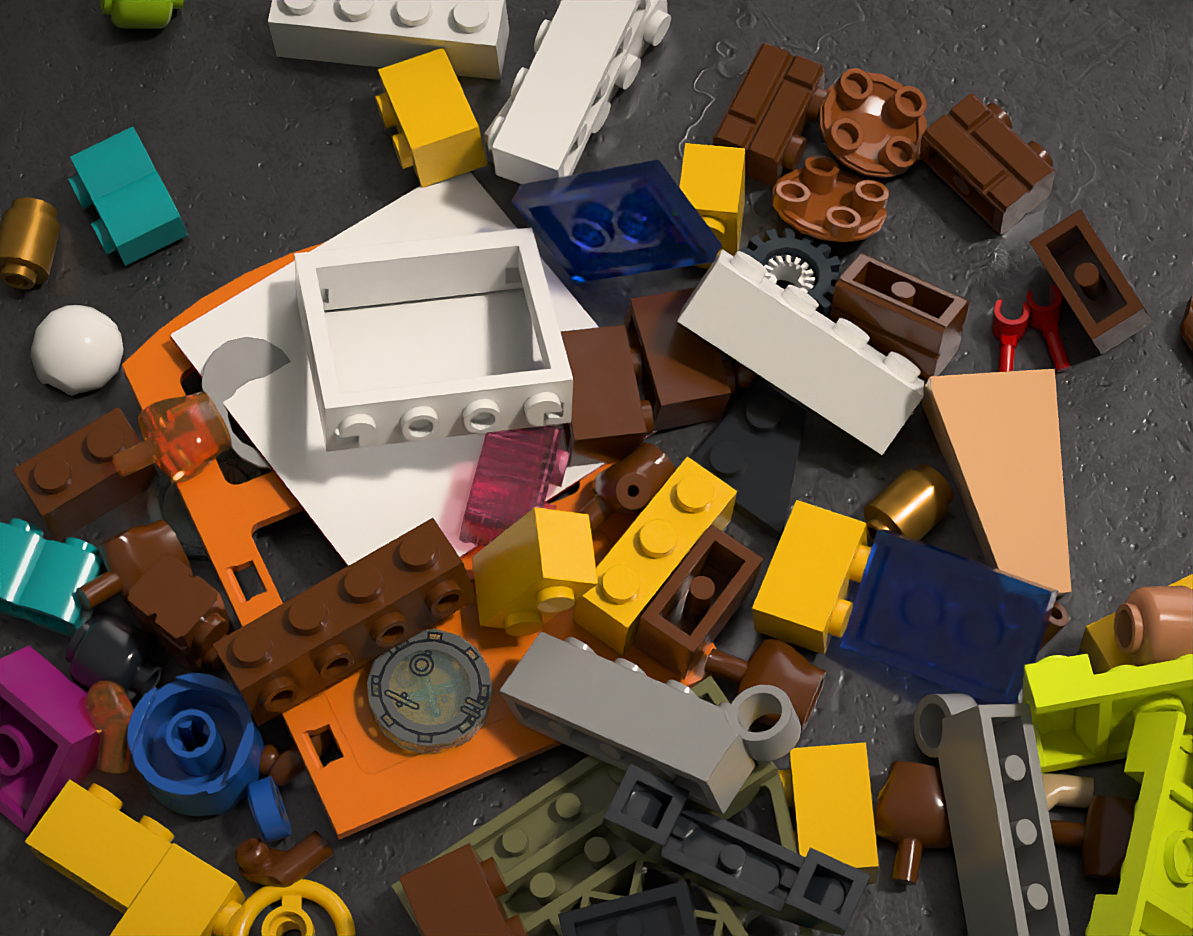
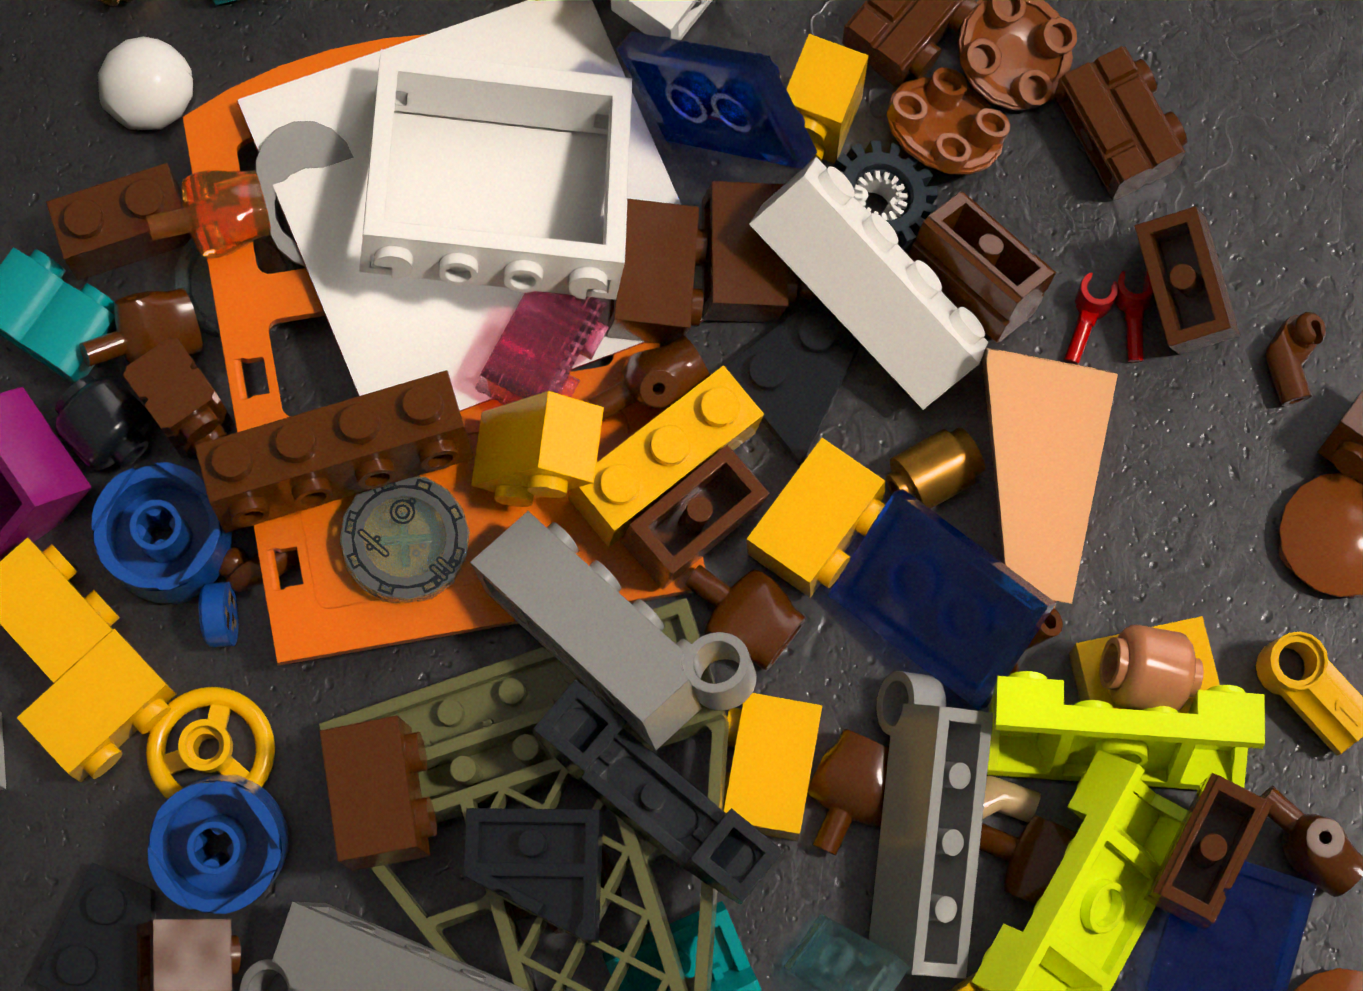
camera: 10 degrees right, 10 degrees up
clear orange arm [86,680,134,773] -> none
reddish brown arm [235,830,334,888] -> none

